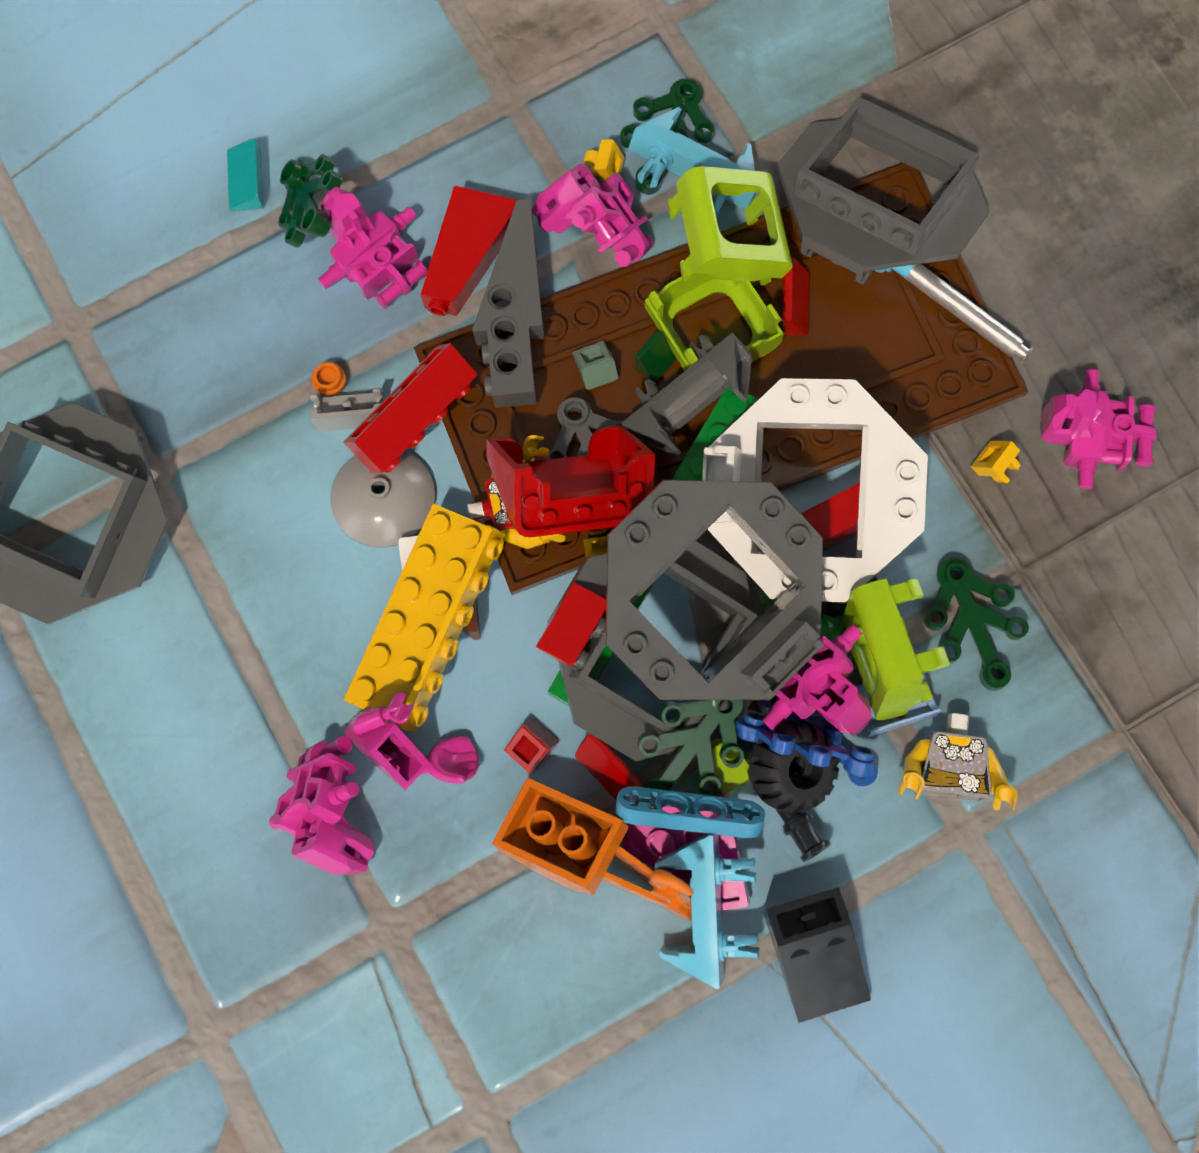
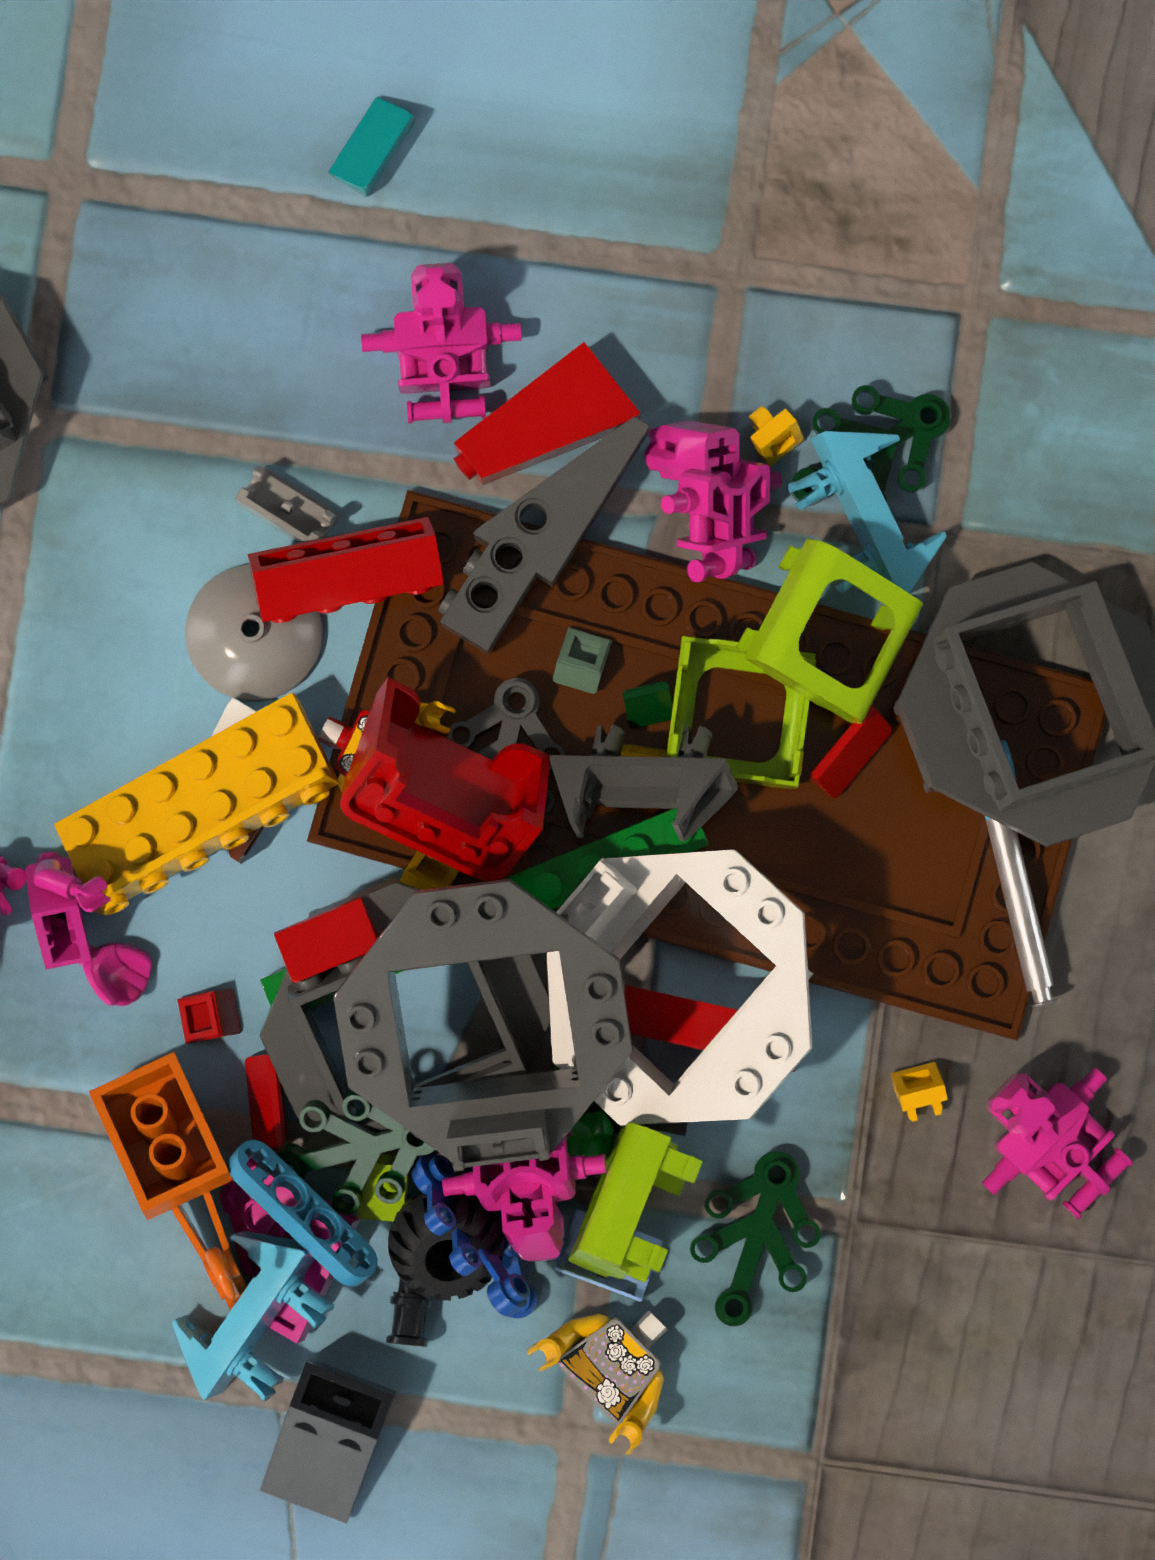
camera: 35 degrees right, 10 degrees up
dark green plant [278,154,343,248] -> none
orange plate [311,362,346,396] -> none

